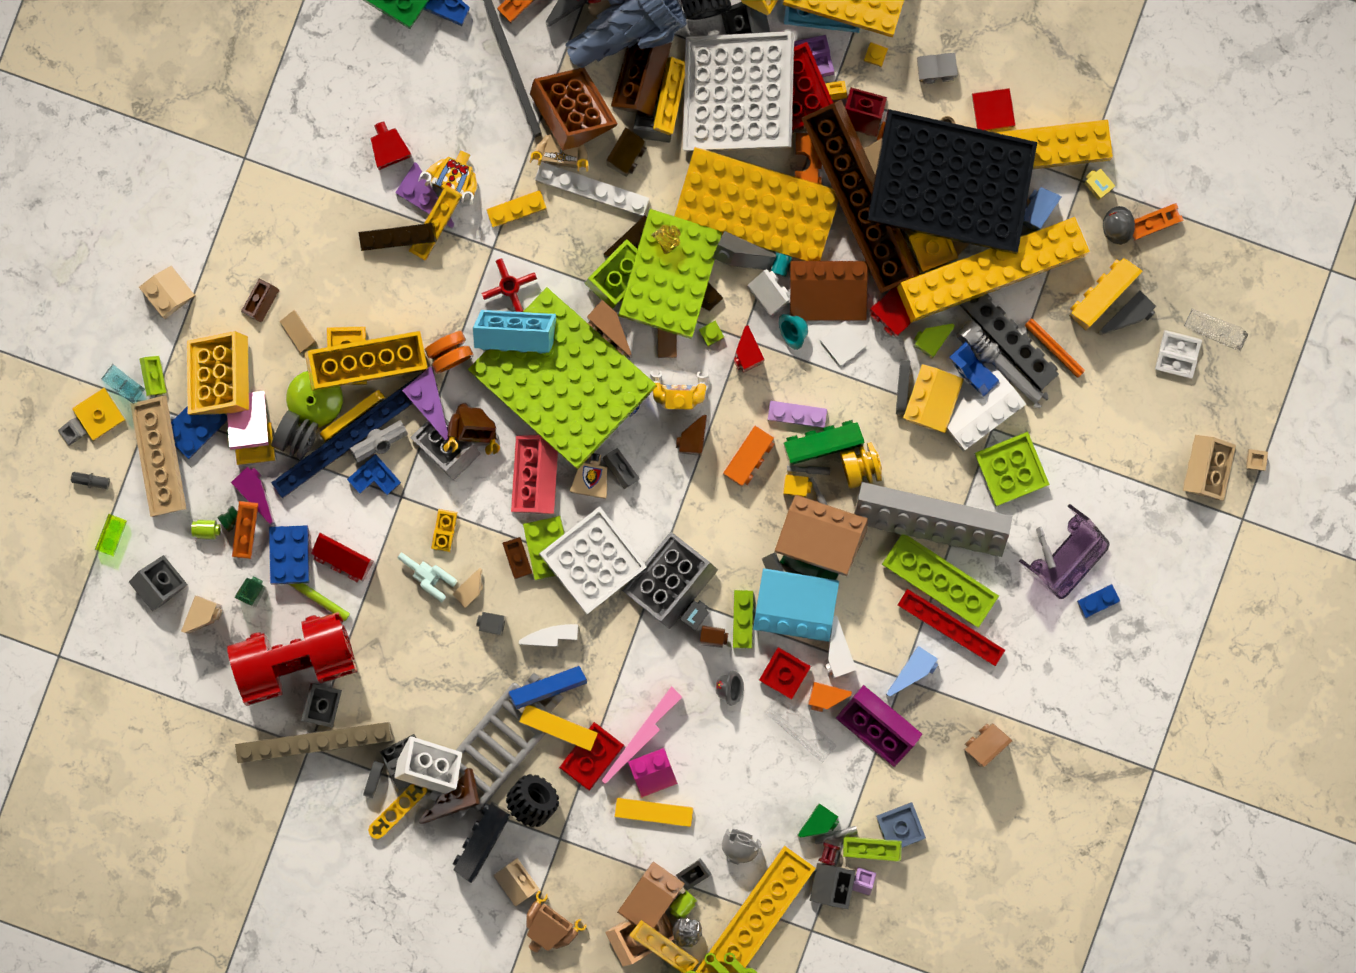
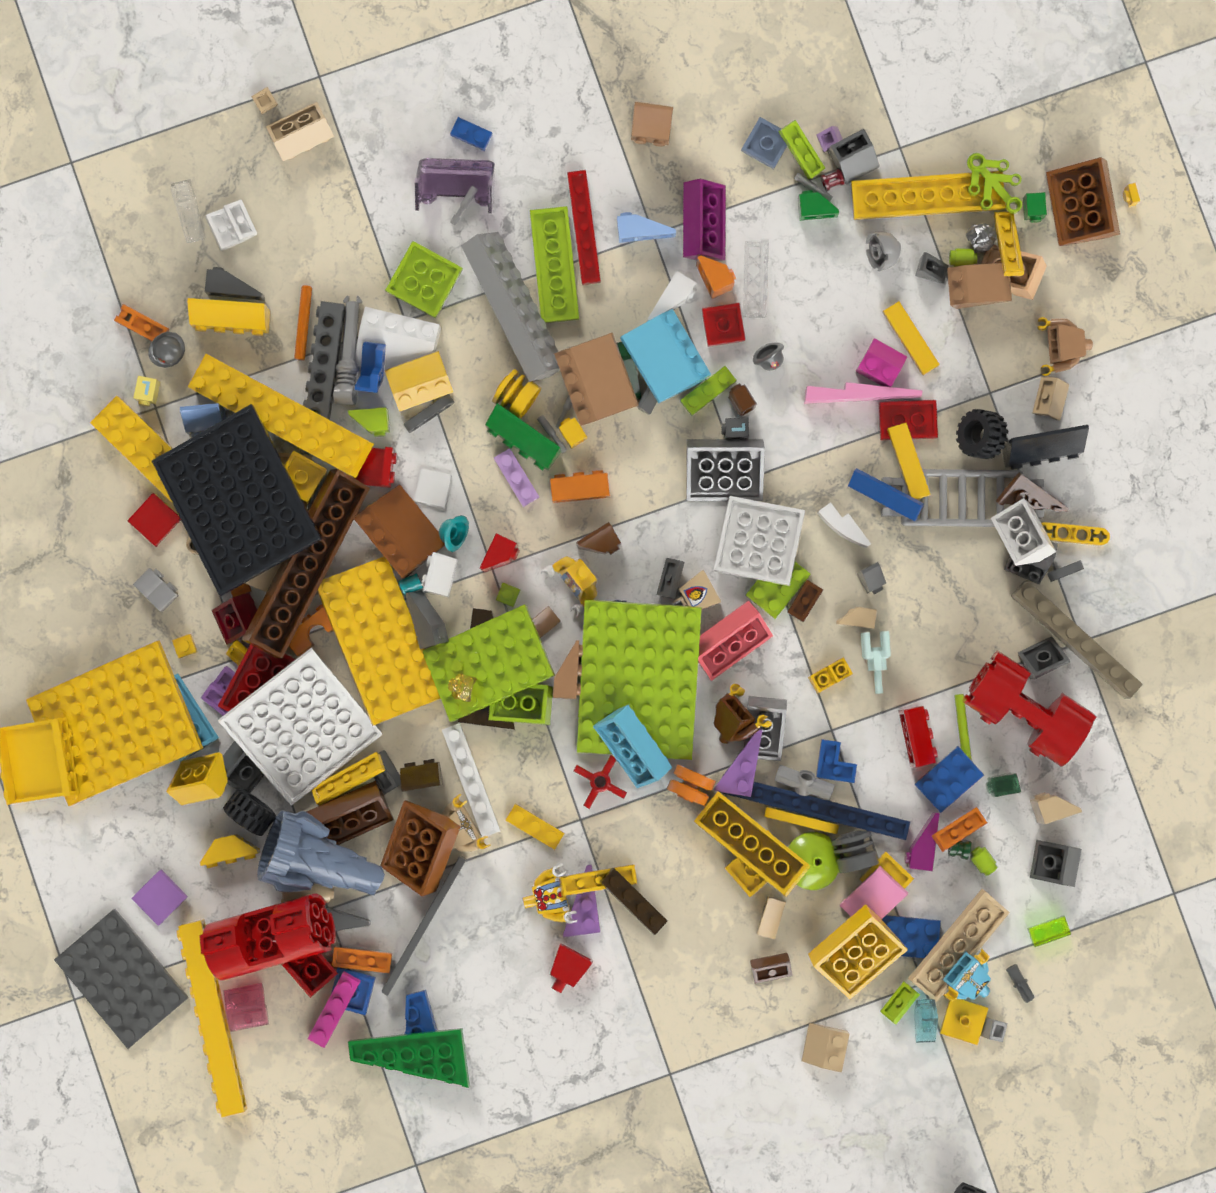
camera: 130 degrees left, 0 degrees up
none -> medium azure torso [943,949,991,1002]

